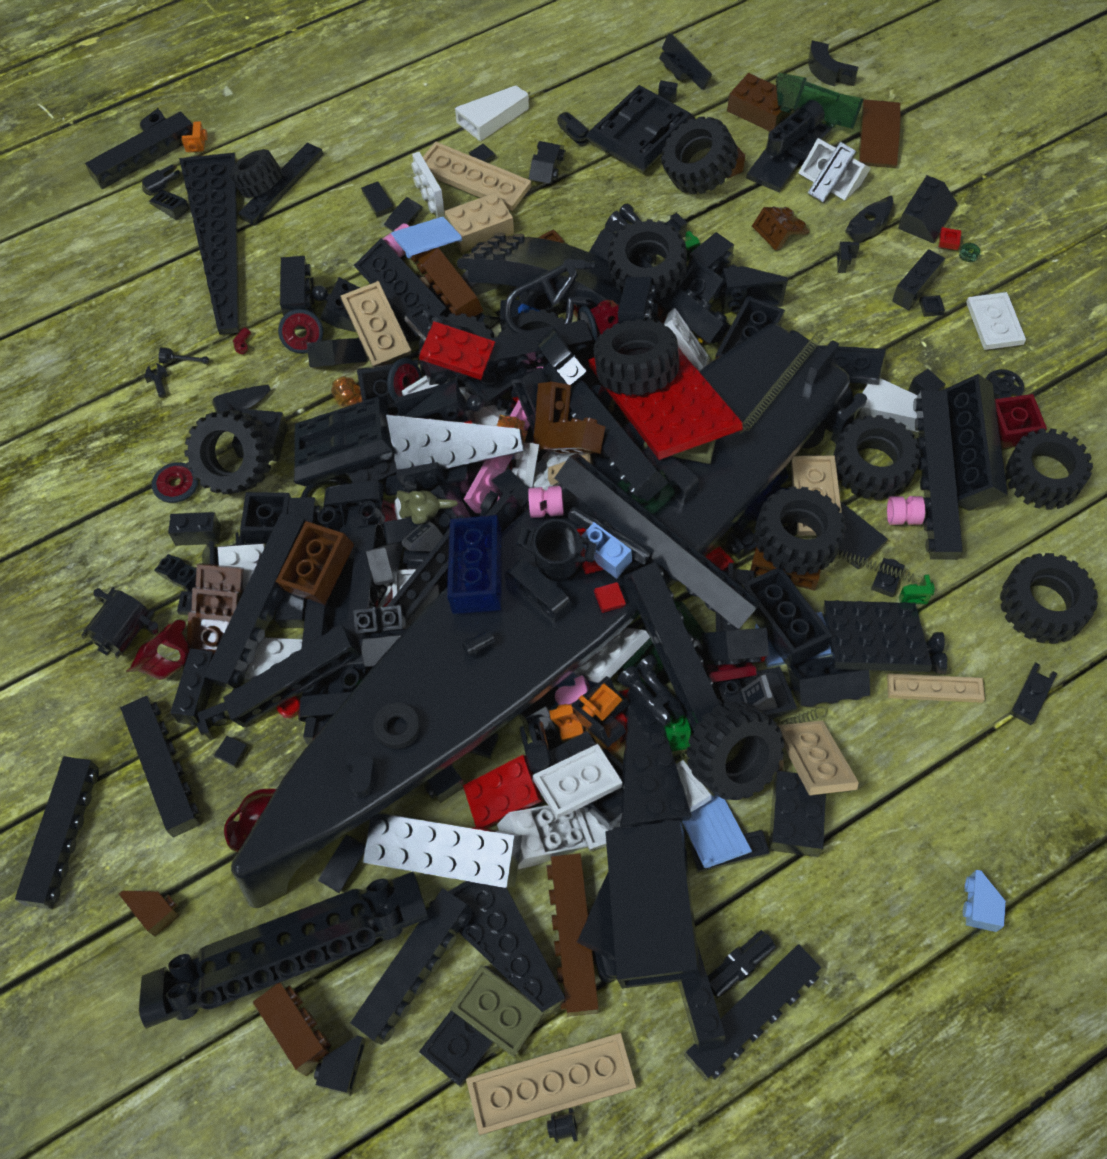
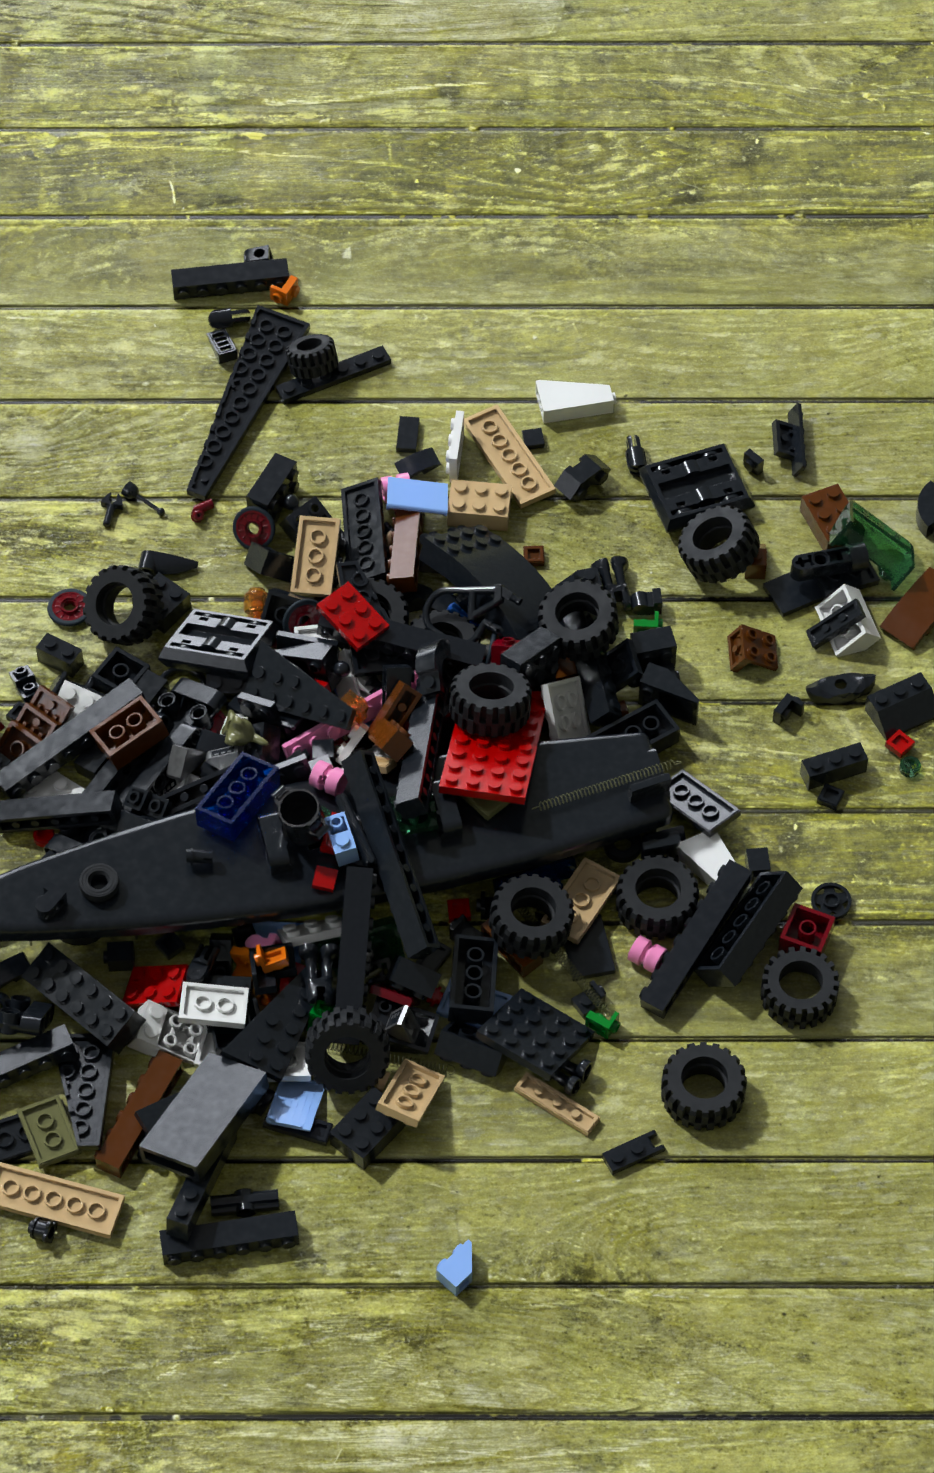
camera: 30 degrees right, 5 degrees down
white plate [966,292,1026,350] -> none

